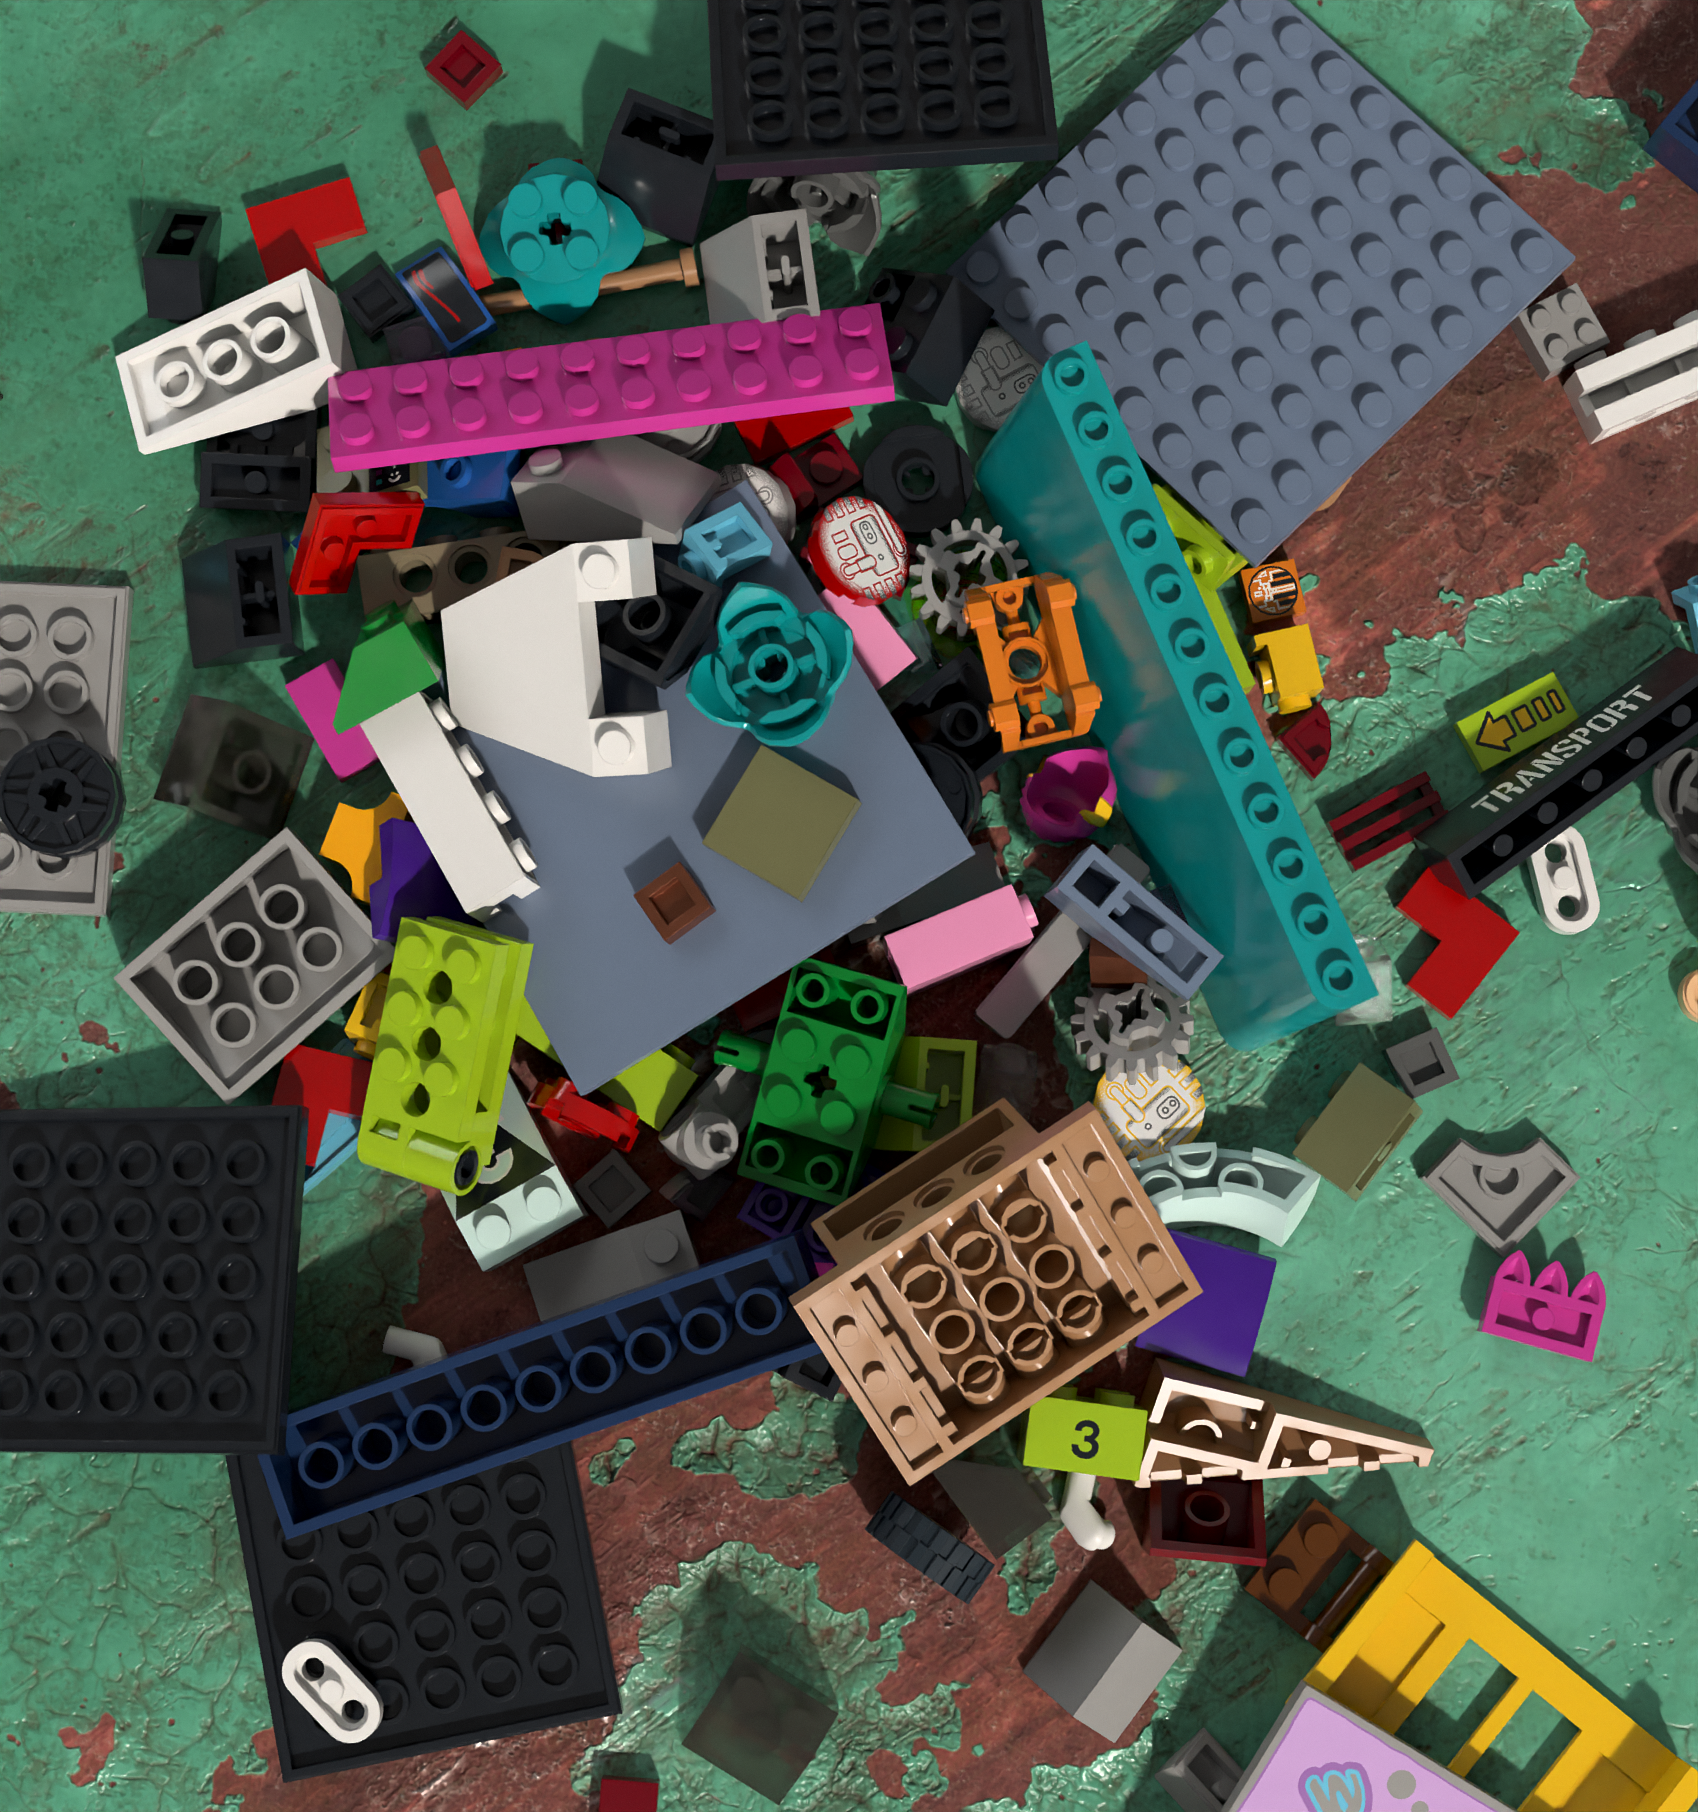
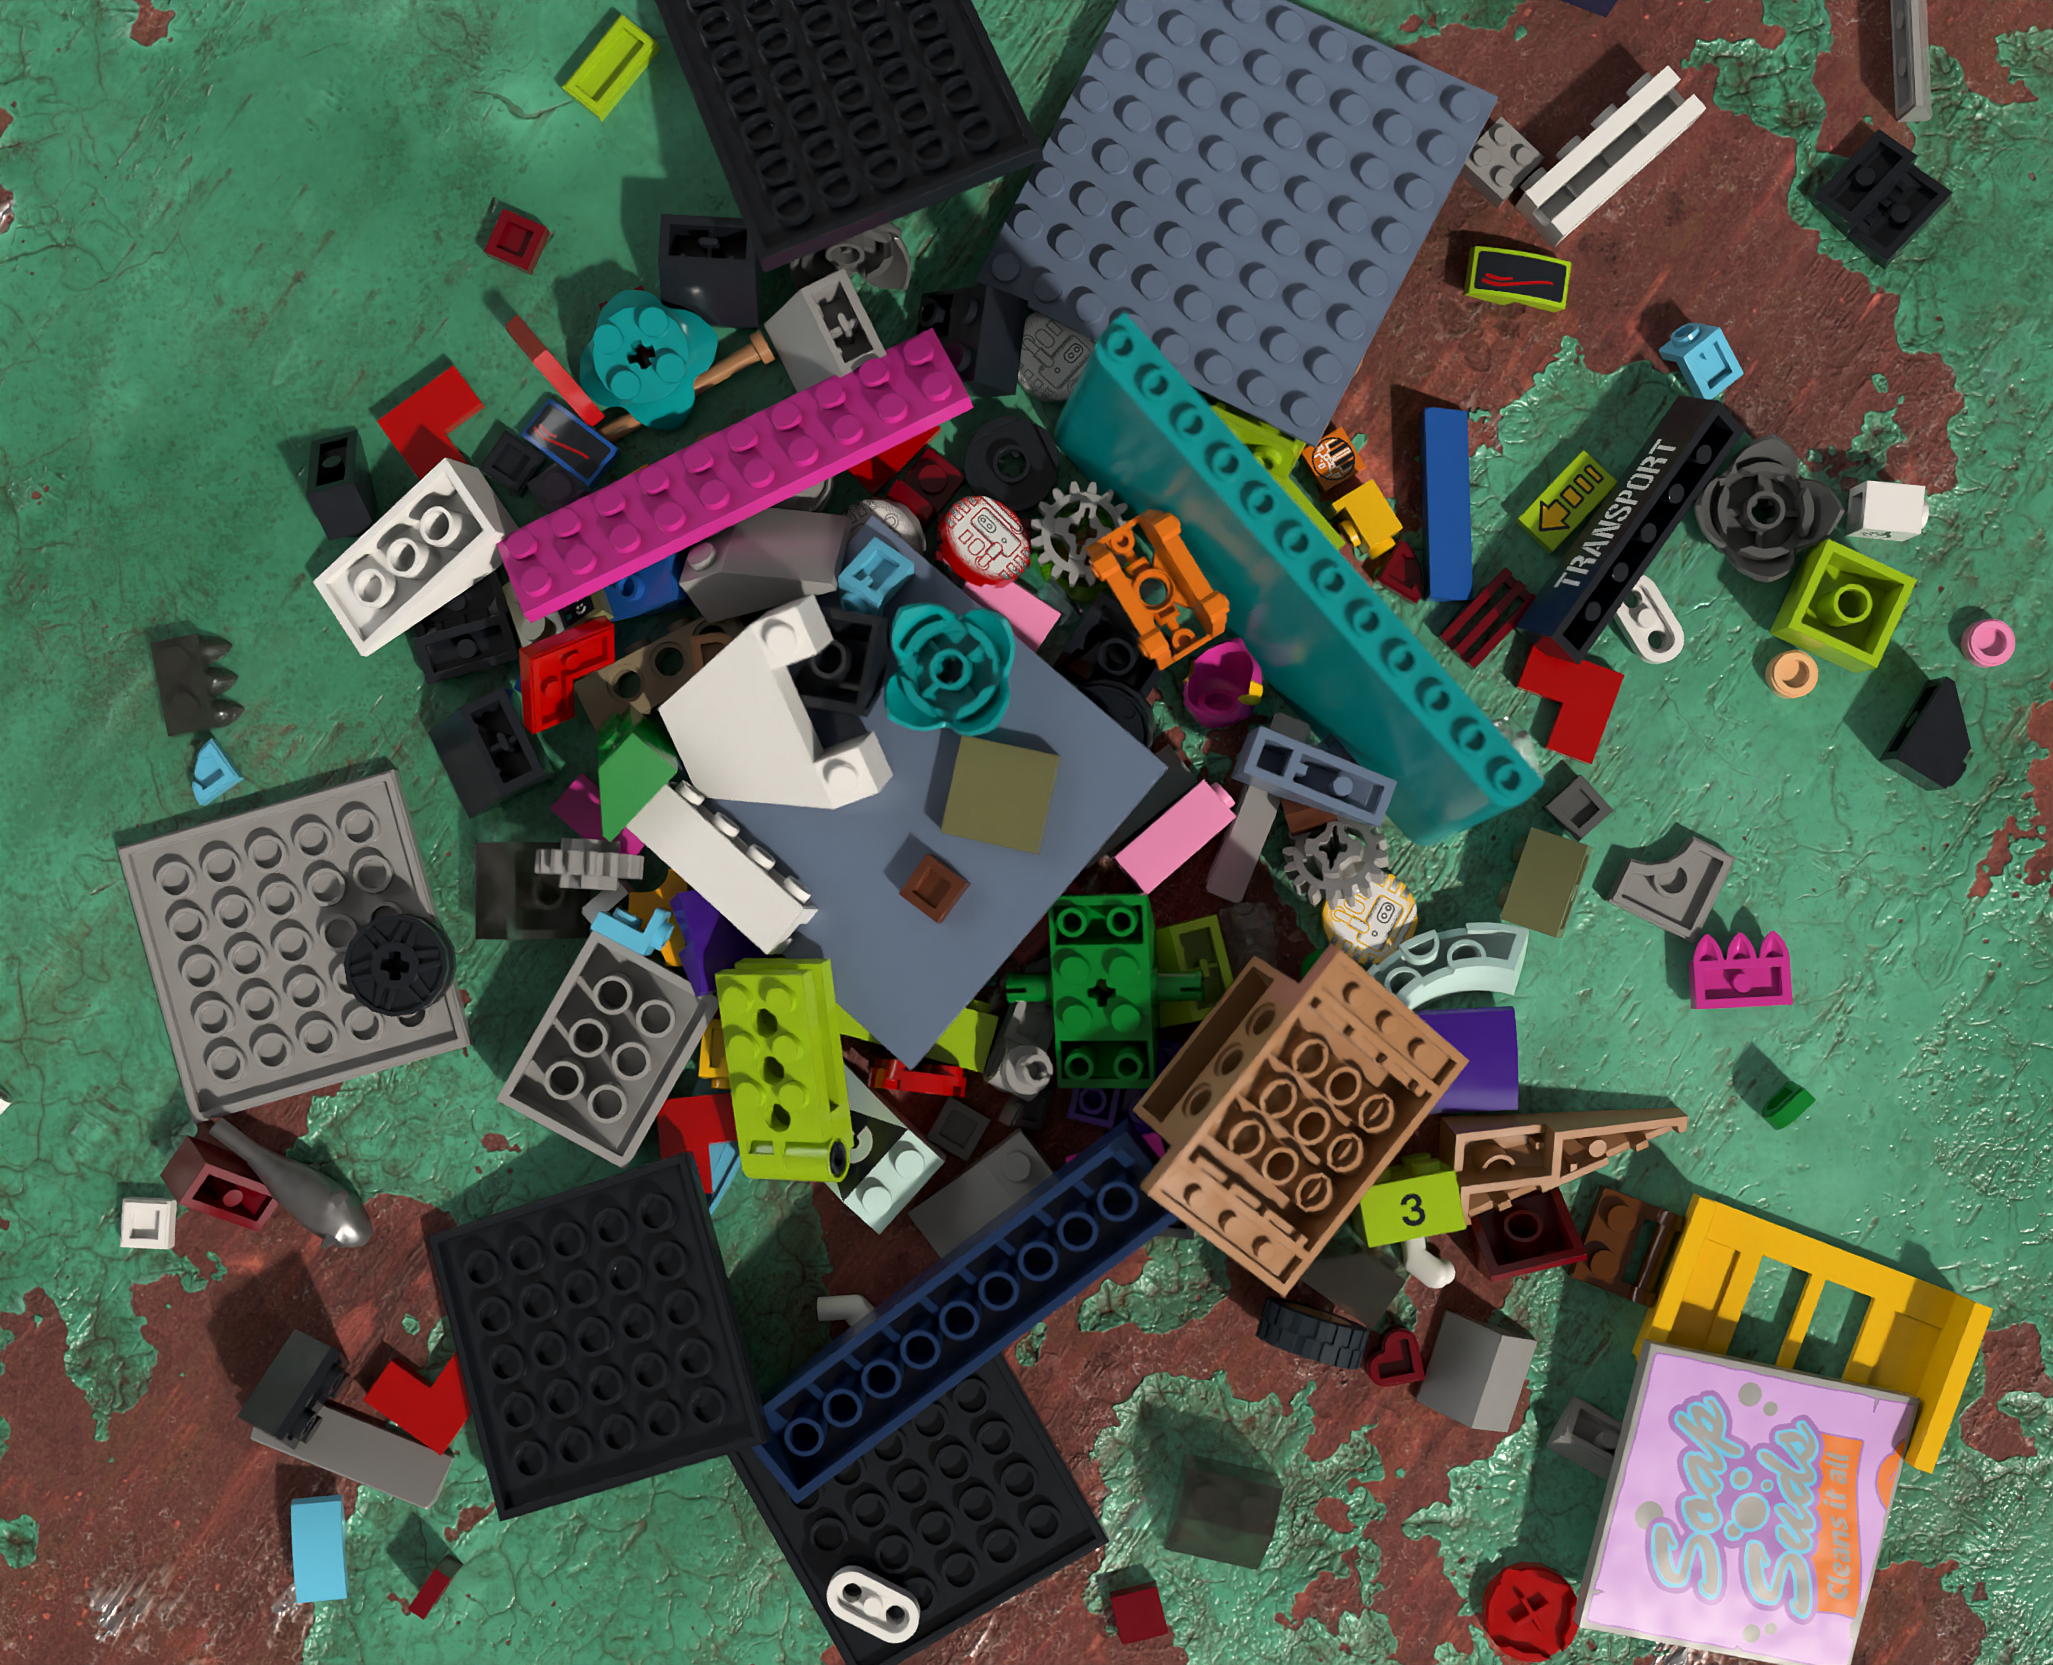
camera: 15 degrees left, 5 degrees up
none -> light grey gear [535,838,644,891]
none -> white tile [581,880,636,924]
none -> medium azure bracket [590,907,674,956]
none -> dark red tile [1365,1325,1425,1387]
none -> blue slope [1419,407,1473,602]
none -> slope [1464,246,1571,312]
none -> green tile [1762,1081,1816,1130]

